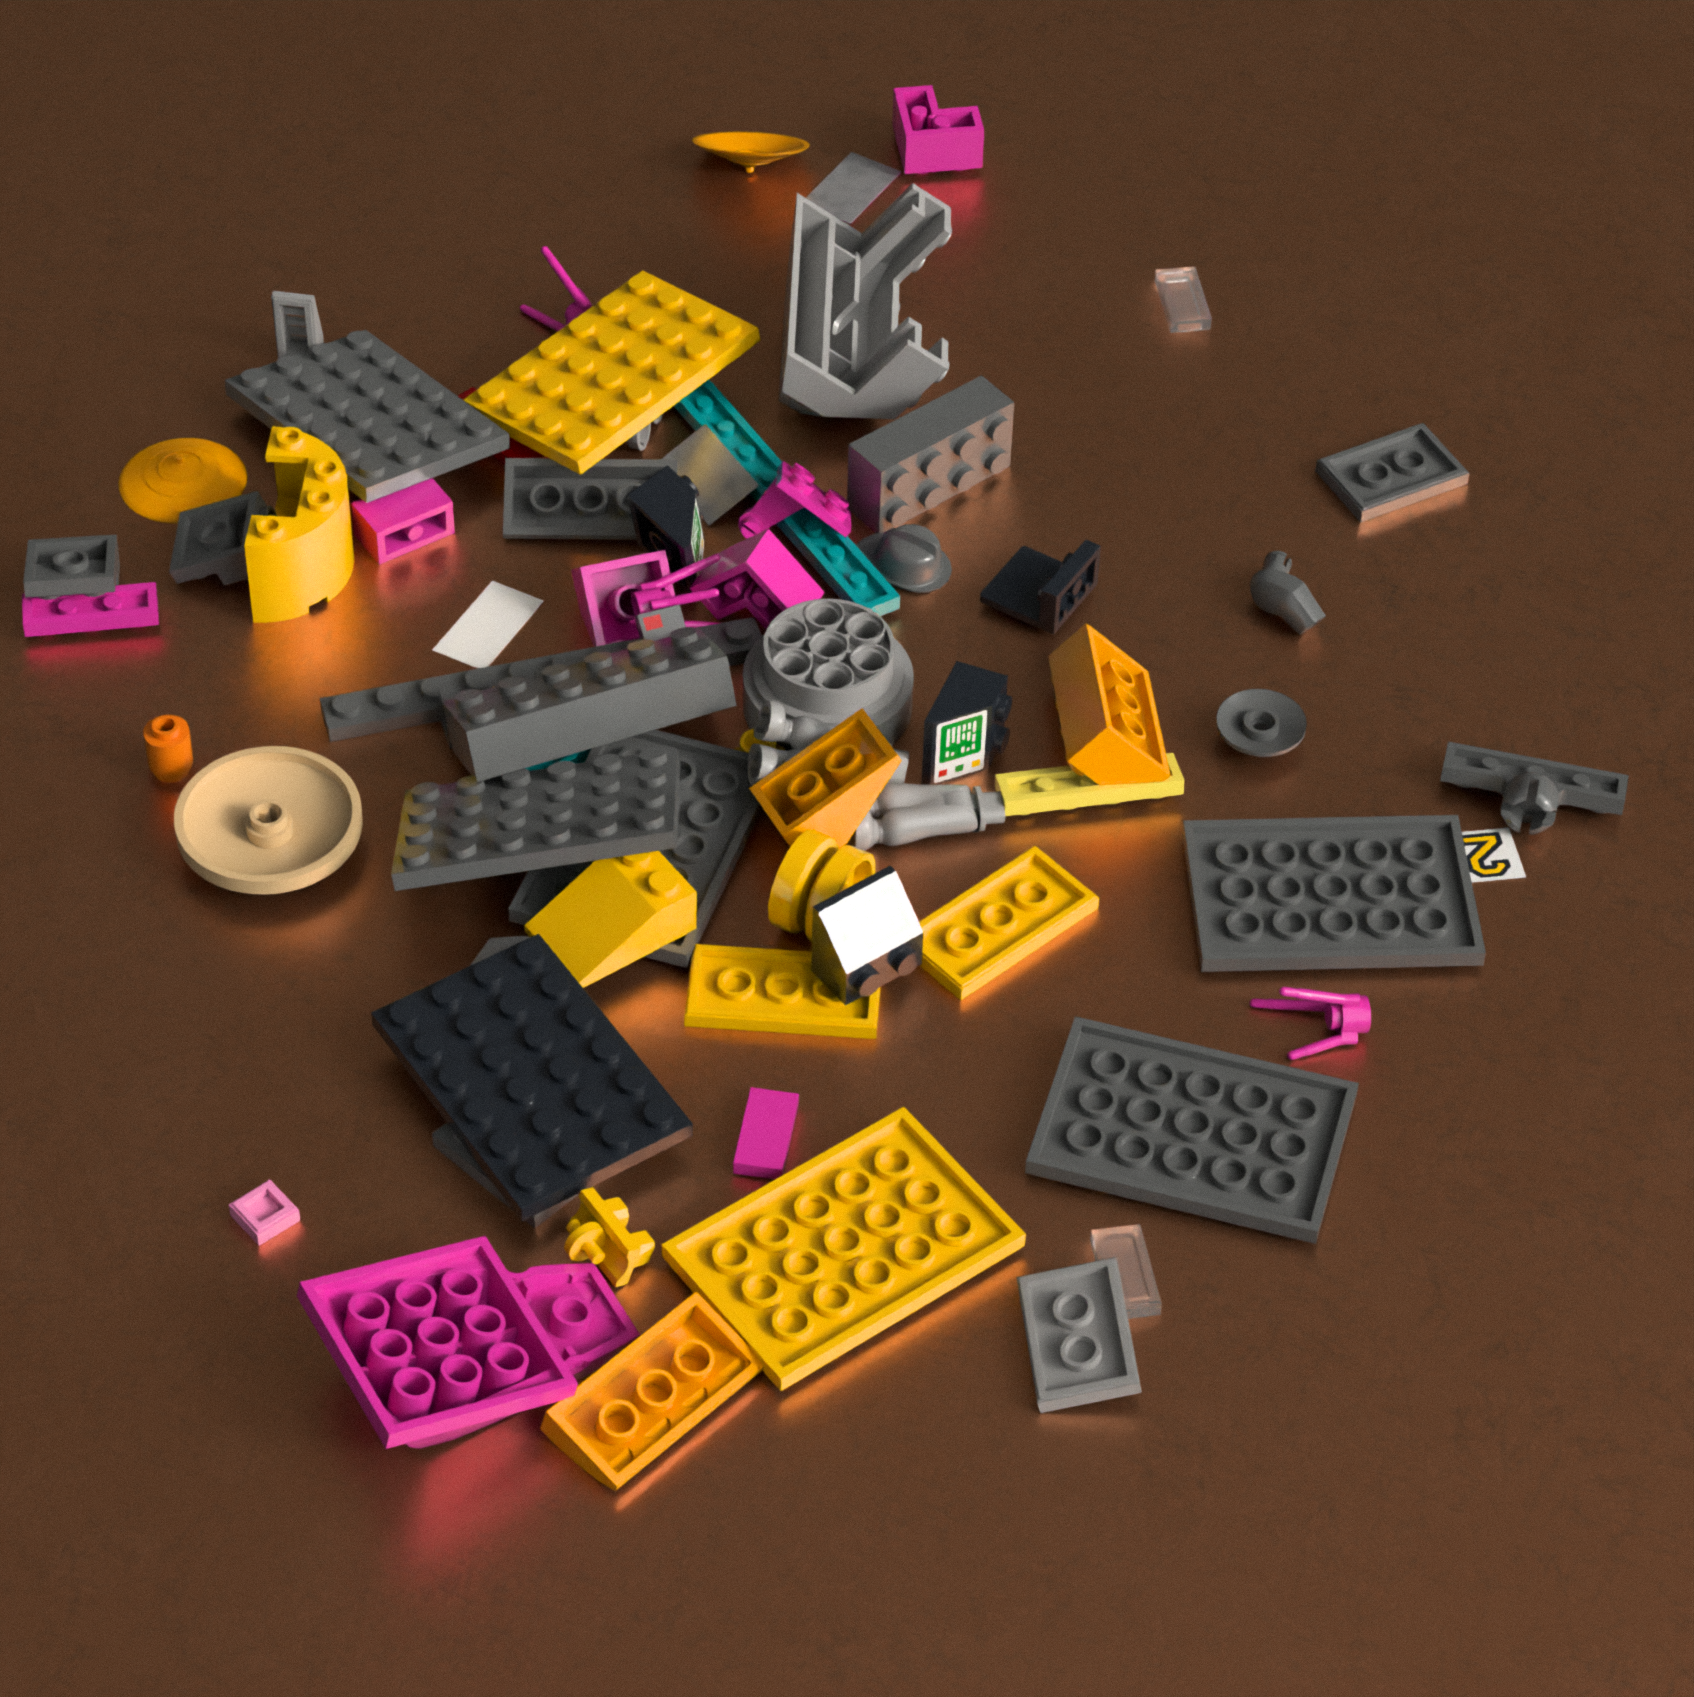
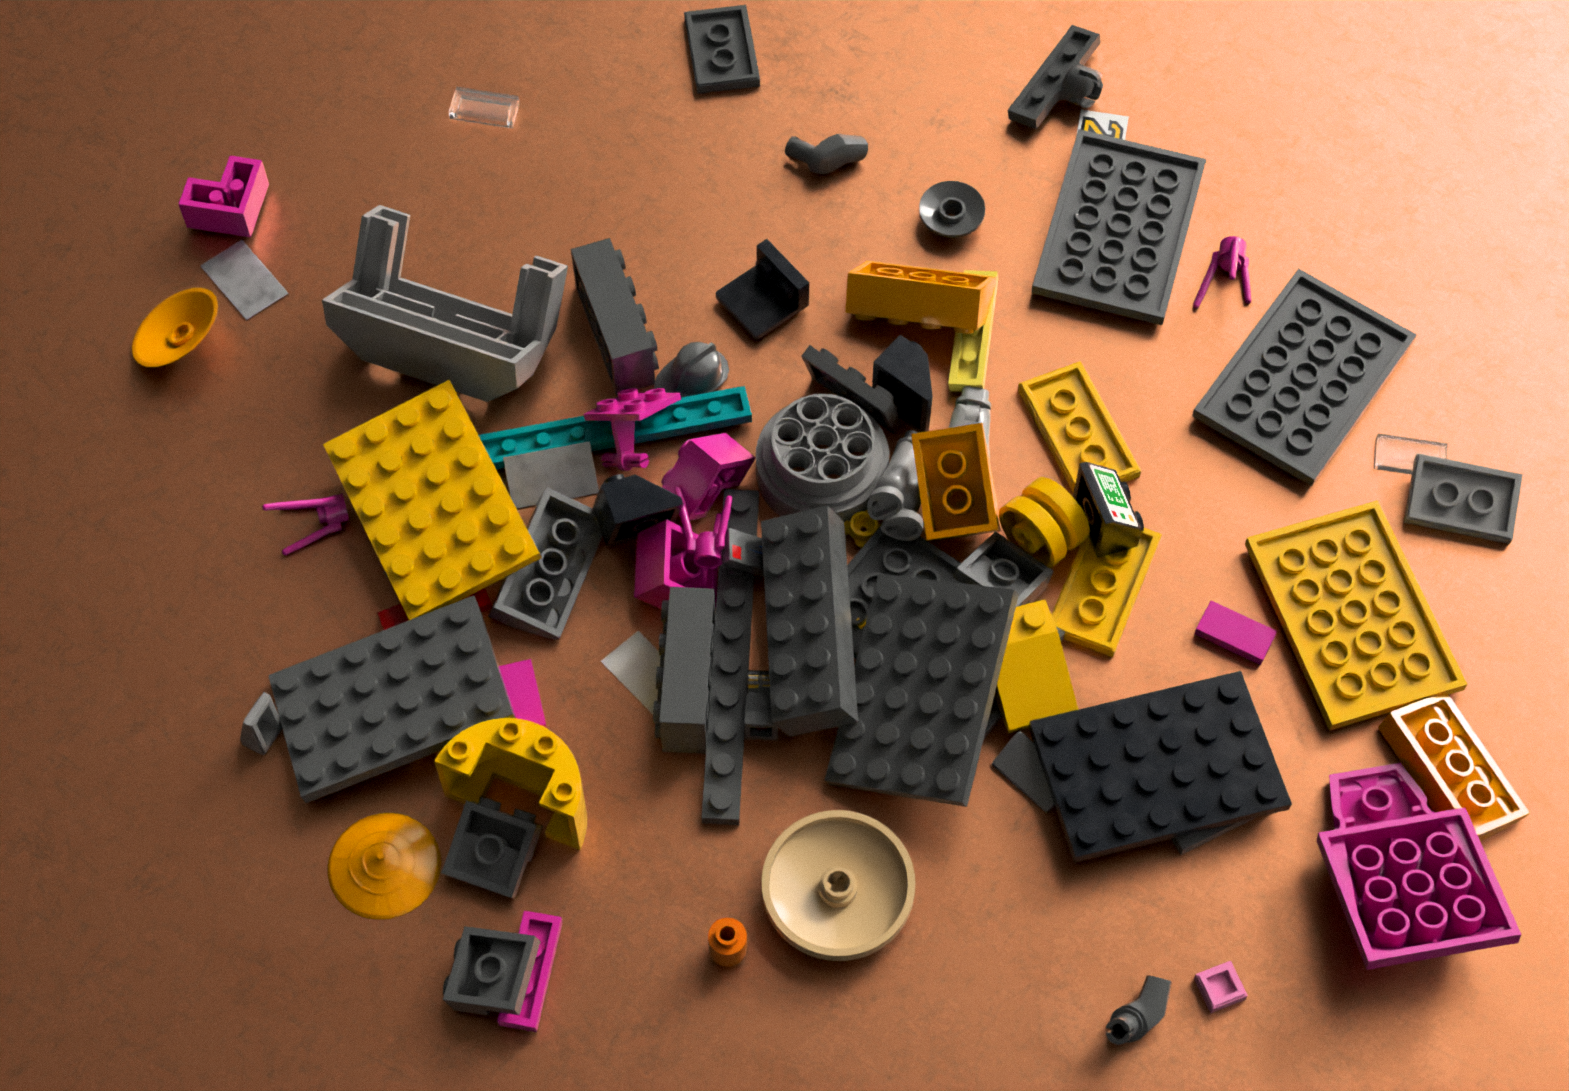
camera: 70 degrees left, 15 degrees up
yellow hips [564,1187,655,1287] -> none
none -> dark grey brick [653,587,716,754]
none -> dark grey plate [802,345,902,434]
none -> dark grey plate [953,531,1053,607]
none -> dark grey arm [1106,975,1172,1045]

